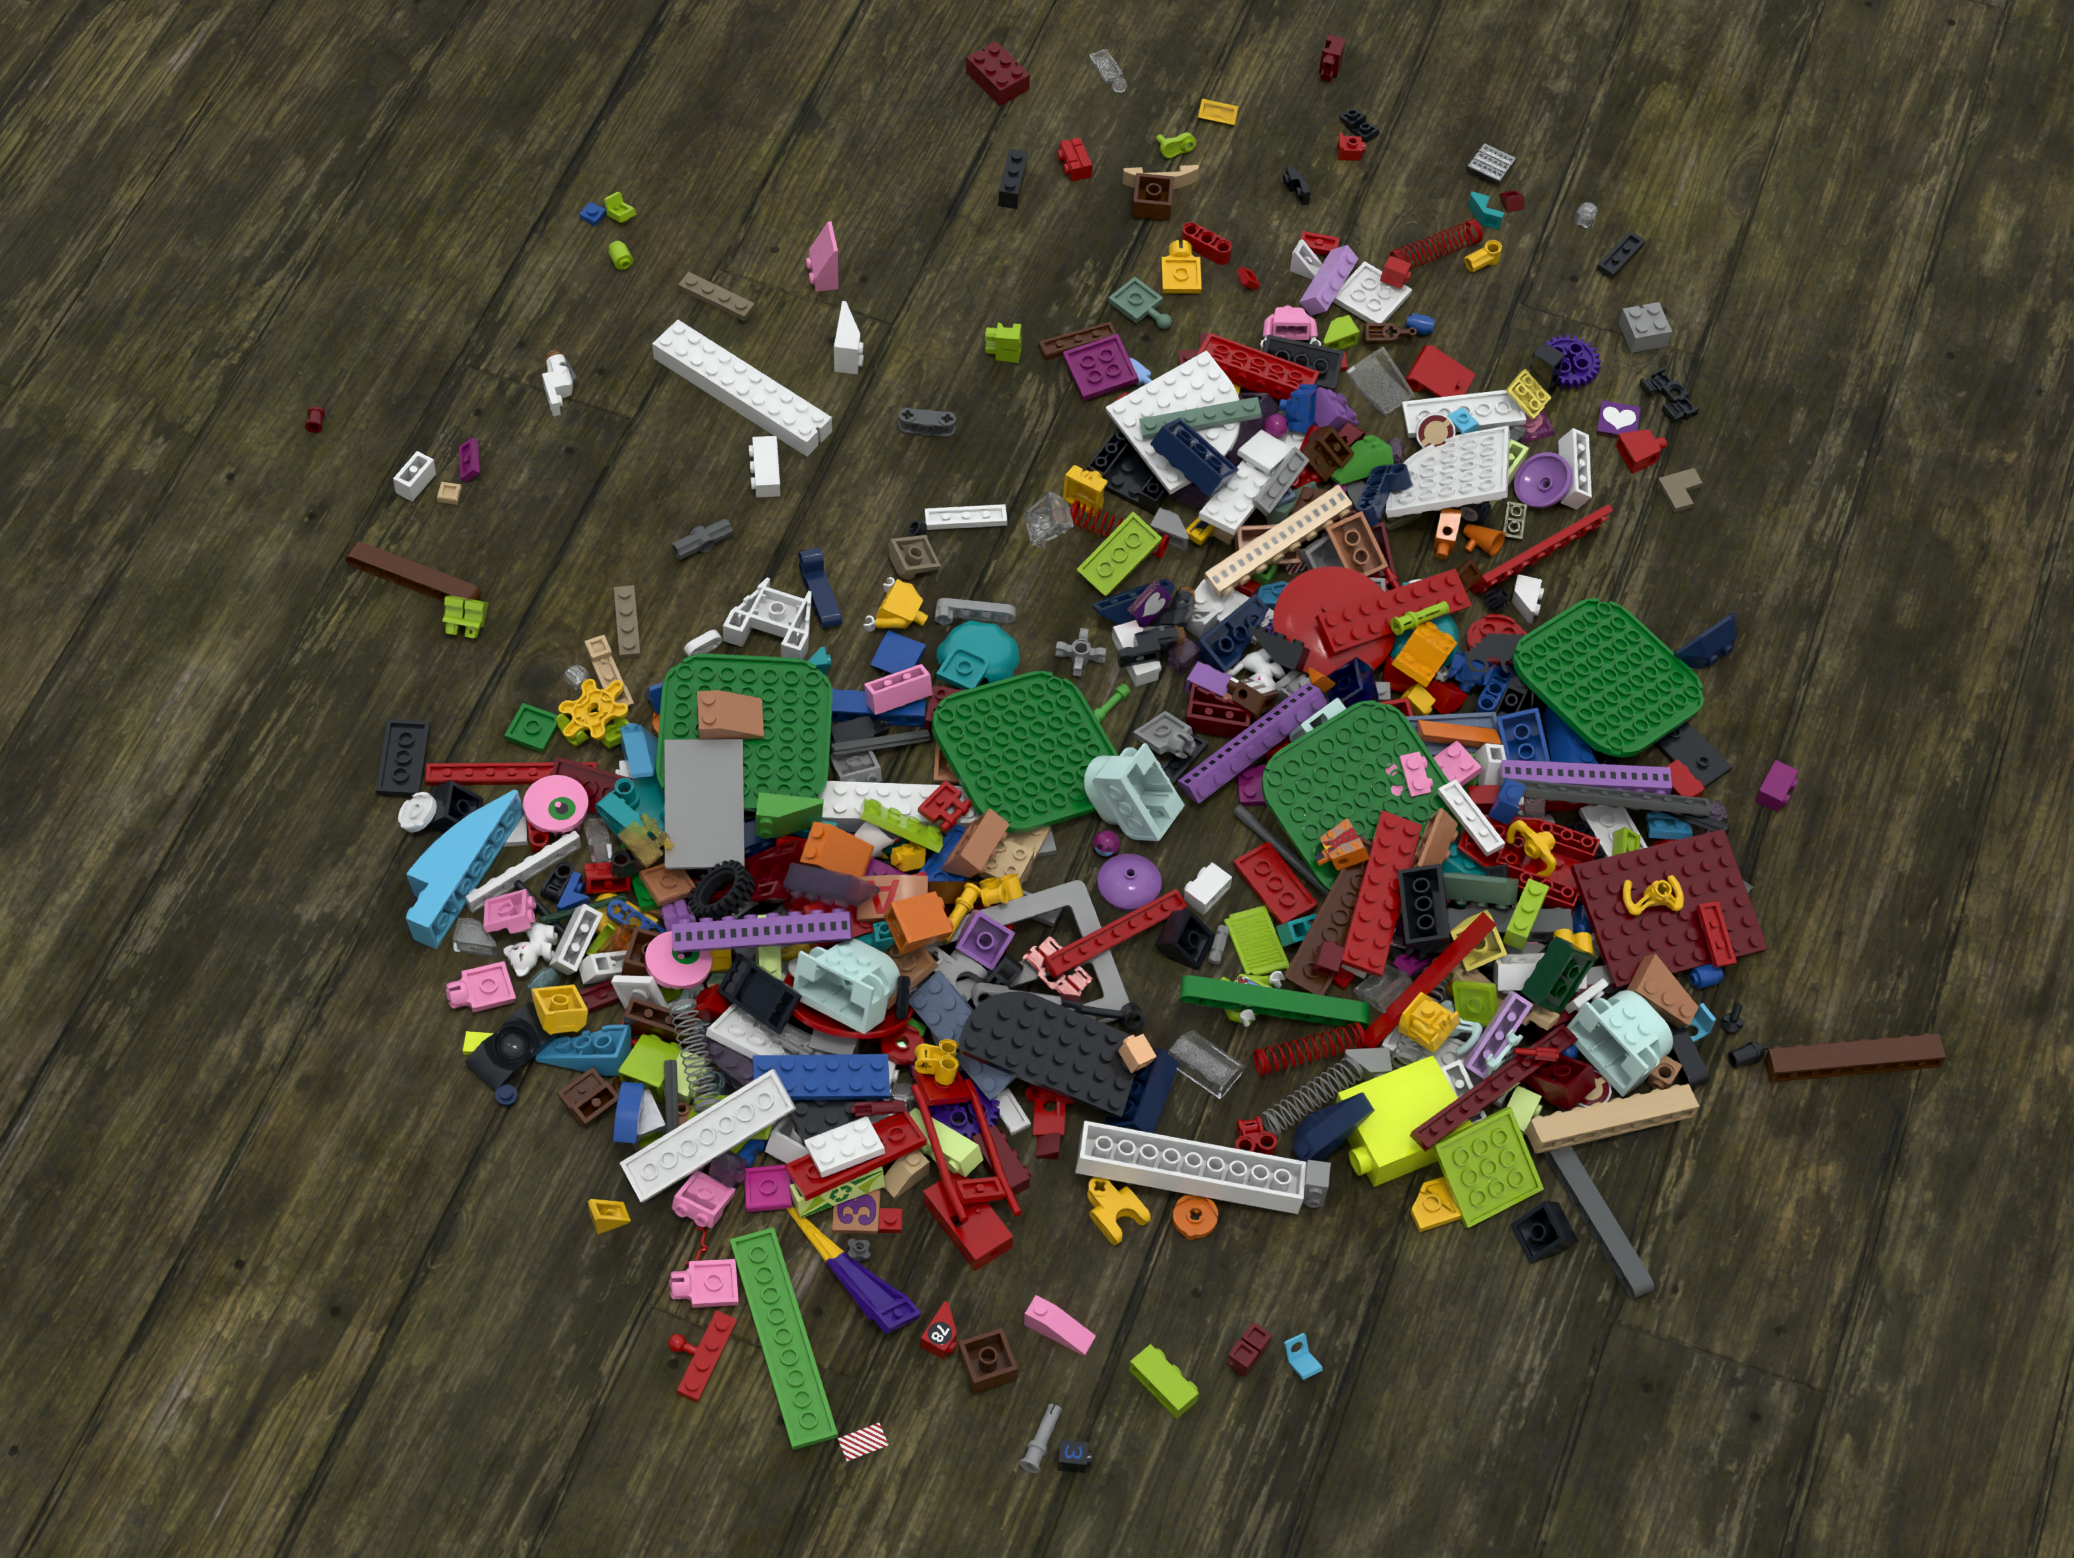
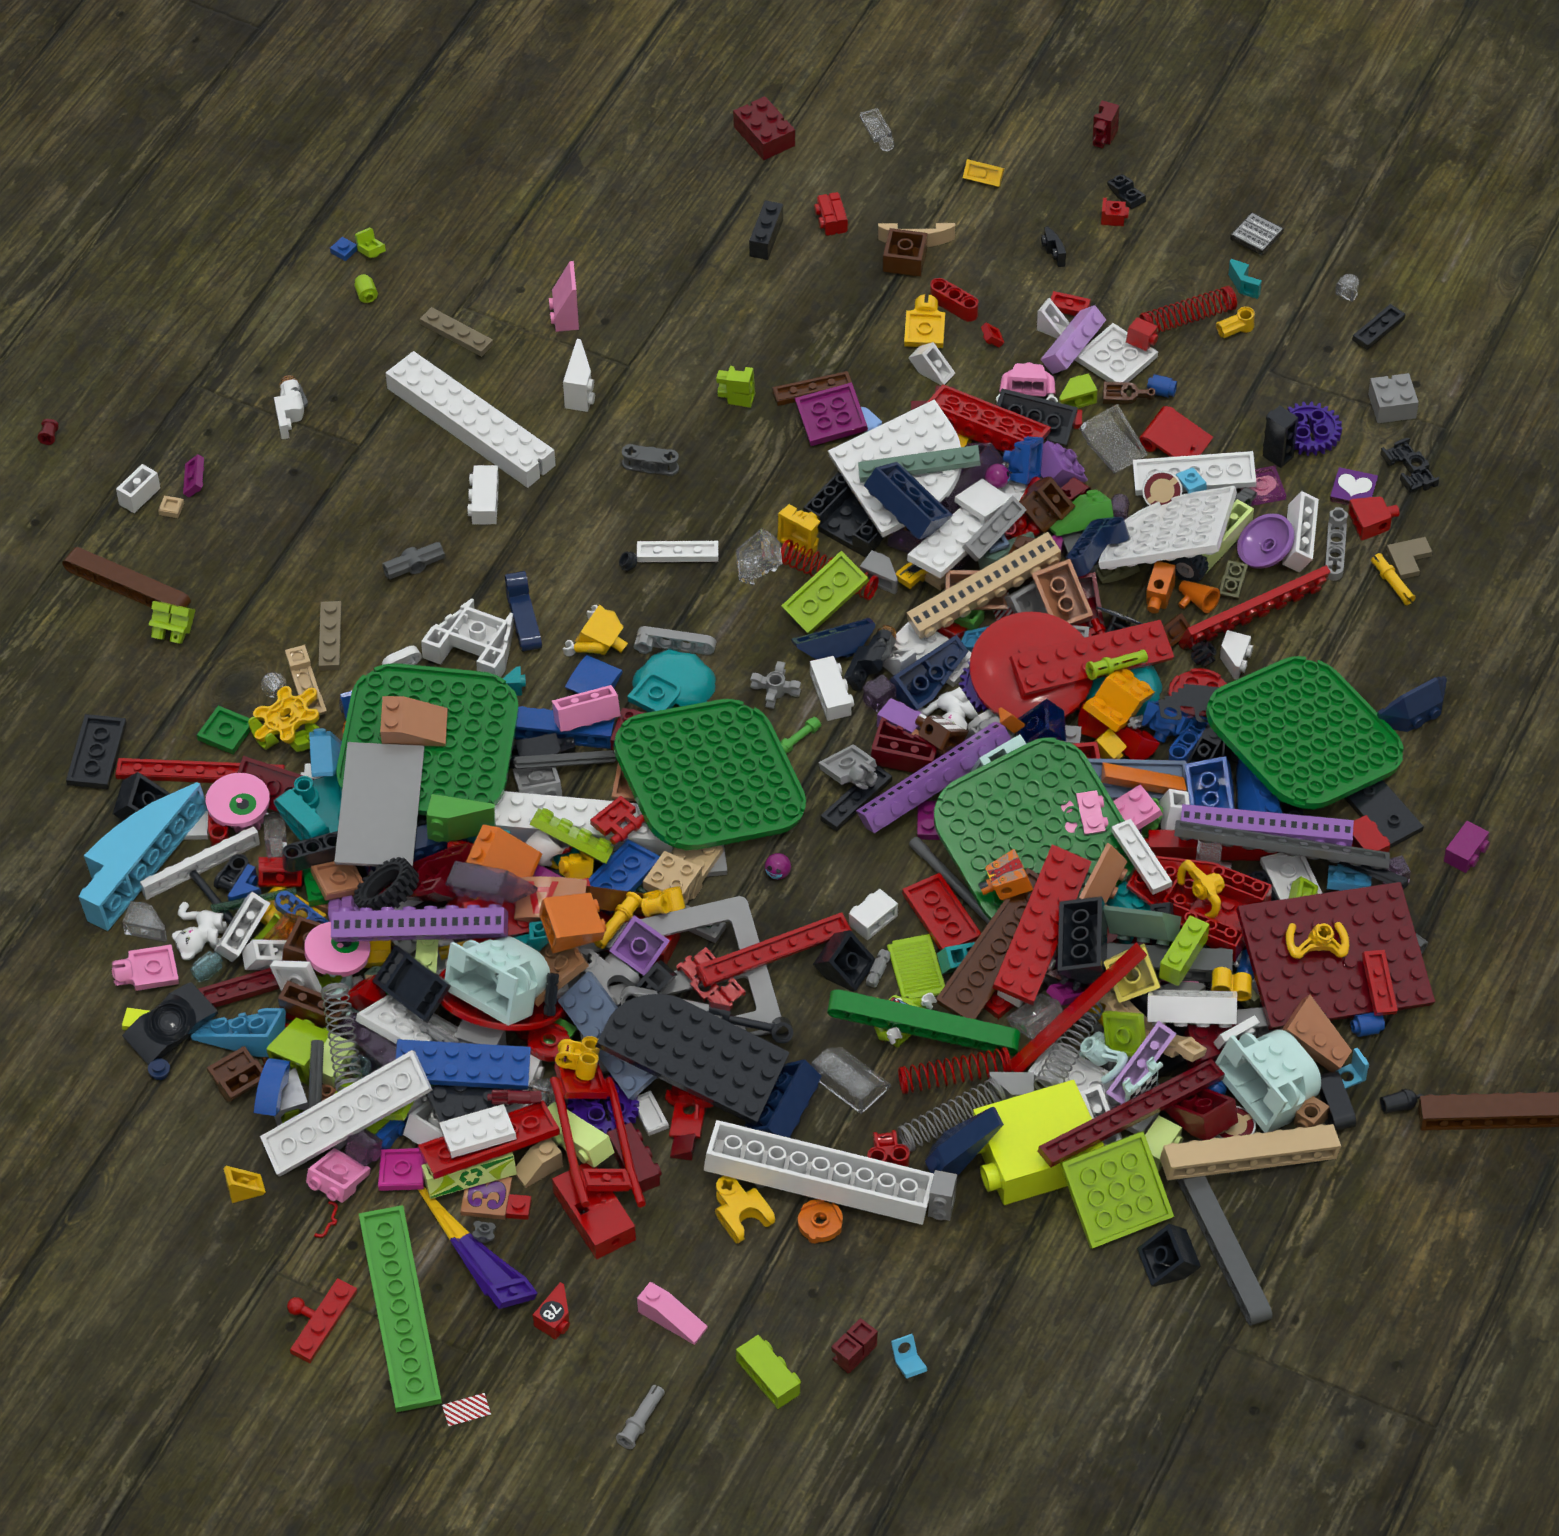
camera: 10 degrees right, 5 degrees down
white tile [398,792,437,833] -> none
bright pink plate [483,889,536,934] -> none
yellow slope [531,985,588,1035] -> none
clear yellow plate [618,813,675,868] -> none
bright pink plate [669,1259,739,1308] -> none
dark tan slope [888,535,941,580] -> none
nougat slope [941,808,1010,878] -> none
reddish brown brick [958,1328,1018,1394] -> none
black brick [1057,1440,1093,1473] -> none
light aqua brick [1084,743,1185,841] -> none
medium lavender dish [1097,854,1162,911] -> none
sand green plate [1108,277,1172,329] -> none
black plate [1117,625,1186,668] -> none
light nougat brick [1118,1034,1157,1073] -> none
tile [1127,580,1173,627] -> none
lime piece [1156,132,1196,158] -> none
black slope [1248,625,1310,673] -> none
dark red brick [1312,941,1345,978] -> none
yellow brick [1398,992,1461,1053] -> none
yellow plate [1411,1177,1462,1232] -> none
blue slope [1488,777,1526,825] -> none
dark red slope [1499,190,1524,212] -> none
light yellow slope [1506,369,1551,420] -> none
red axle [1513,1046,1559,1062] -> none
dark green slope [1521,936,1597,1014] -> none
black plate [1721,1003,1743,1033] -> none
none -> white slope [909,342,955,385]
none -> black shield [1096,606,1142,633]
none -> light grey beam [1325,507,1348,581]
none -> yellow pin [1371,553,1416,605]

